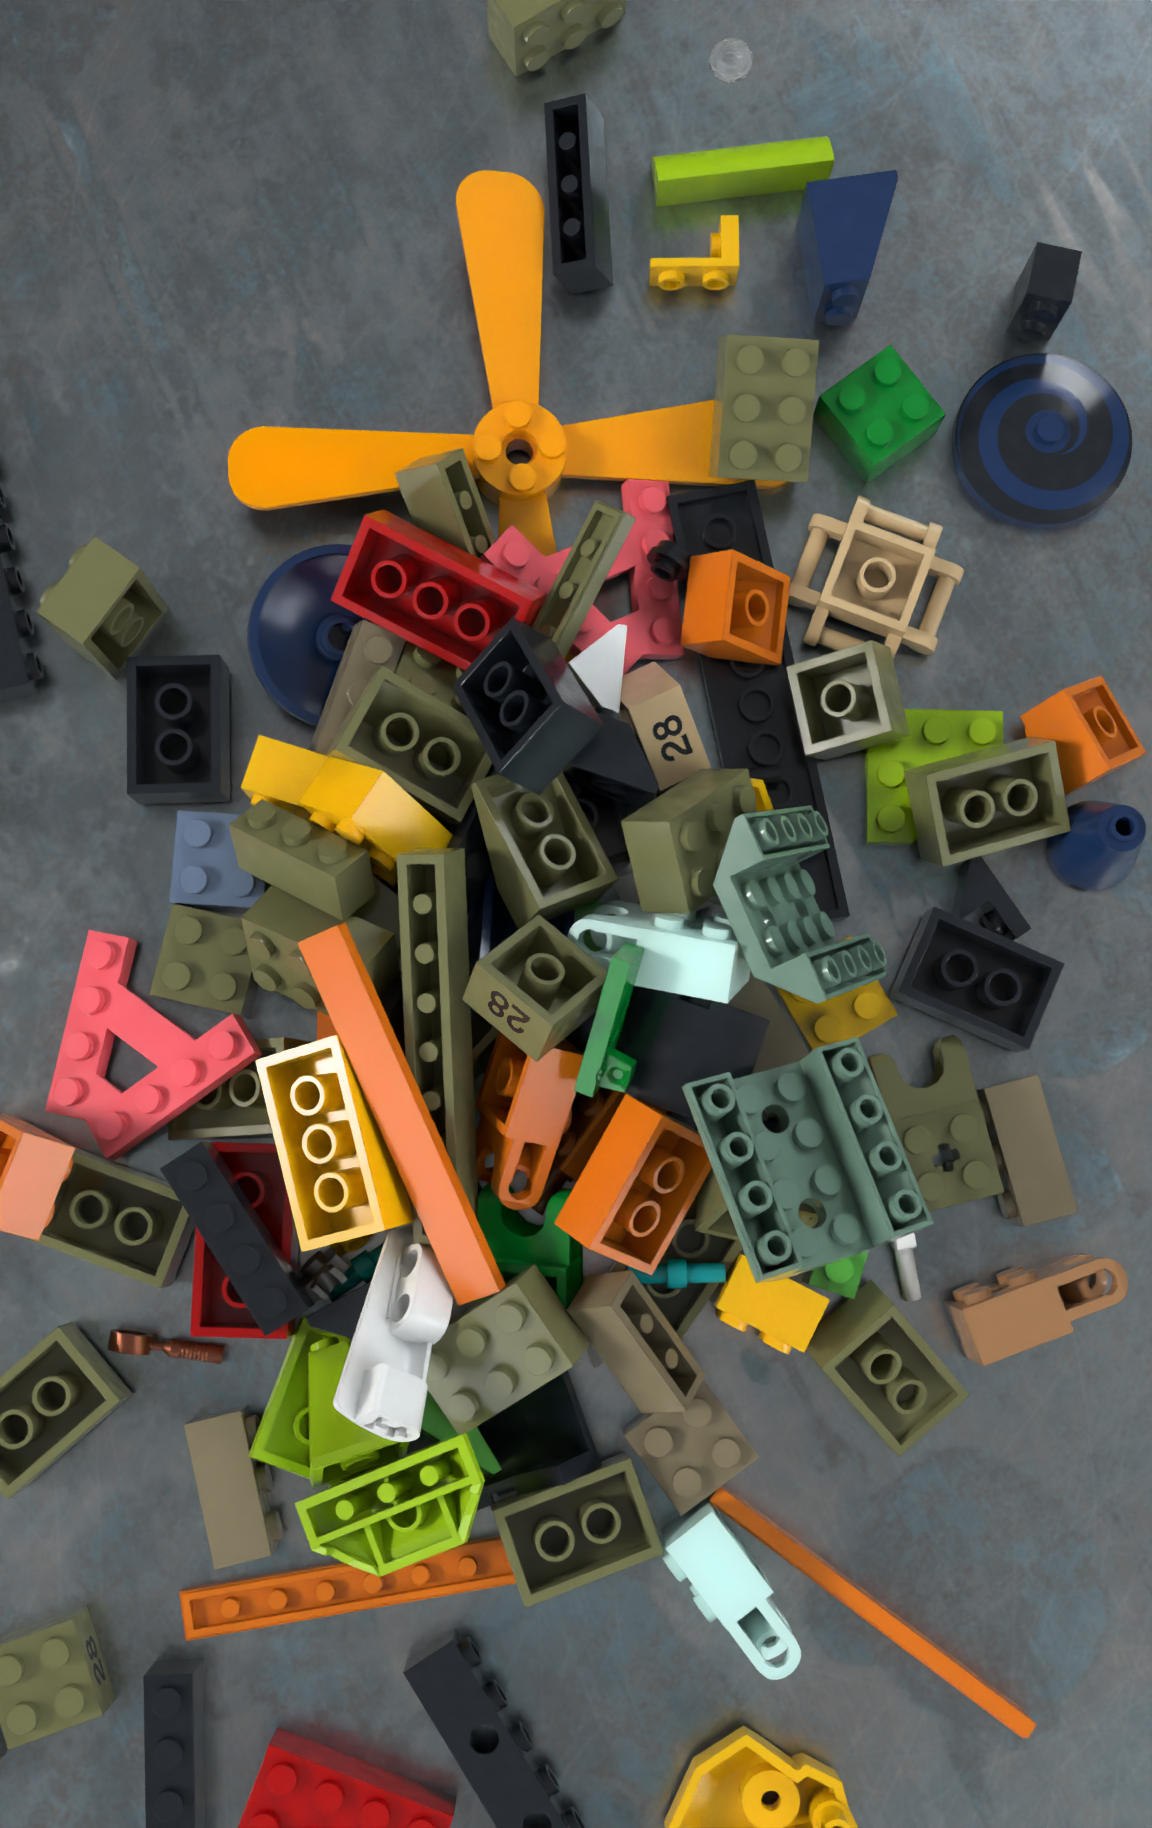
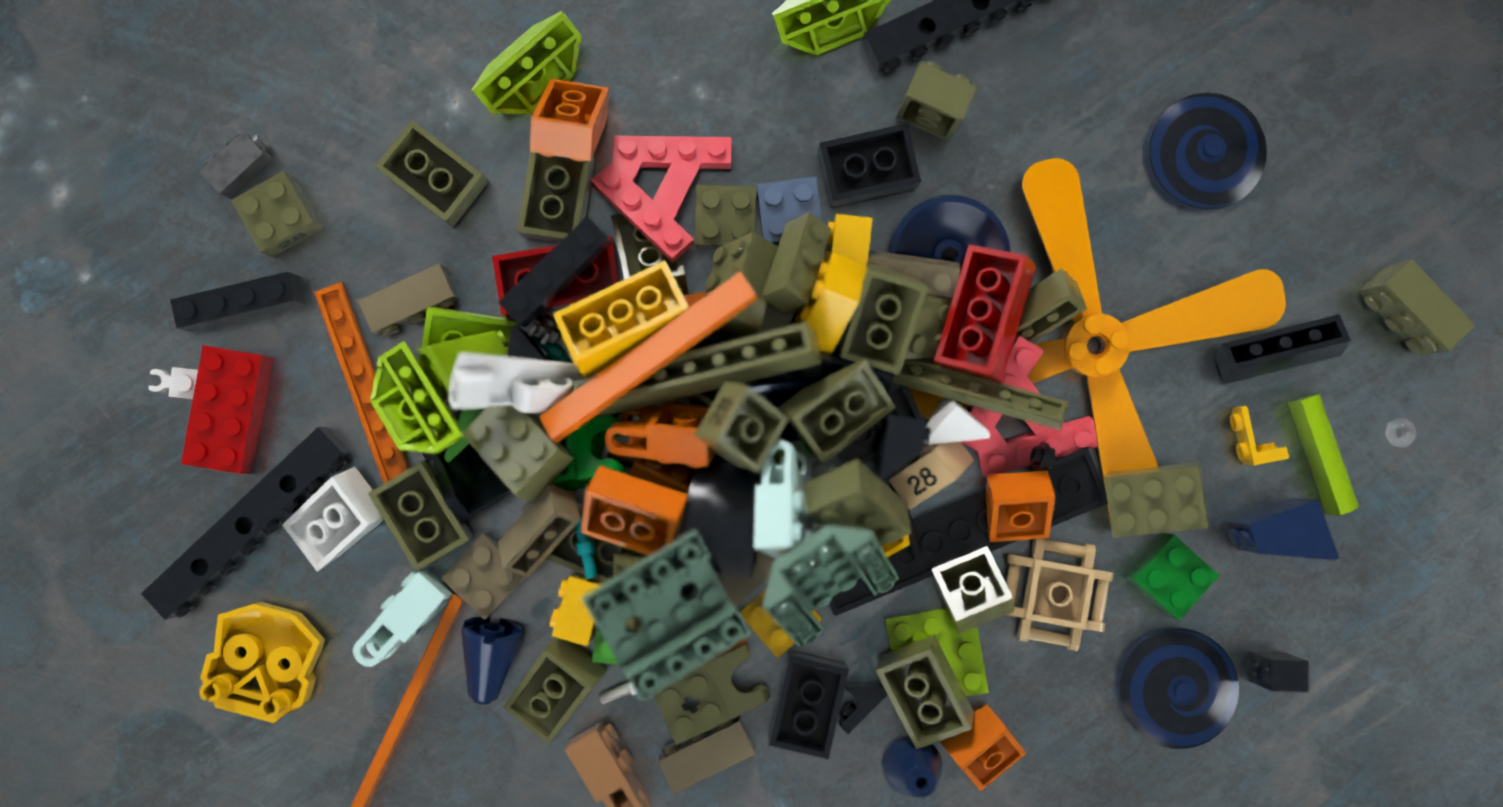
camera: 80 degrees right, 5 degrees up
copper piece [107,1329,224,1364] -> none
black brick [452,616,604,795] -> none
green hinge [574,942,644,1097] -> none
none -> white slope [282,467,384,572]
none -> dark blue cone [461,617,522,705]
none -> dish [1146,93,1267,212]

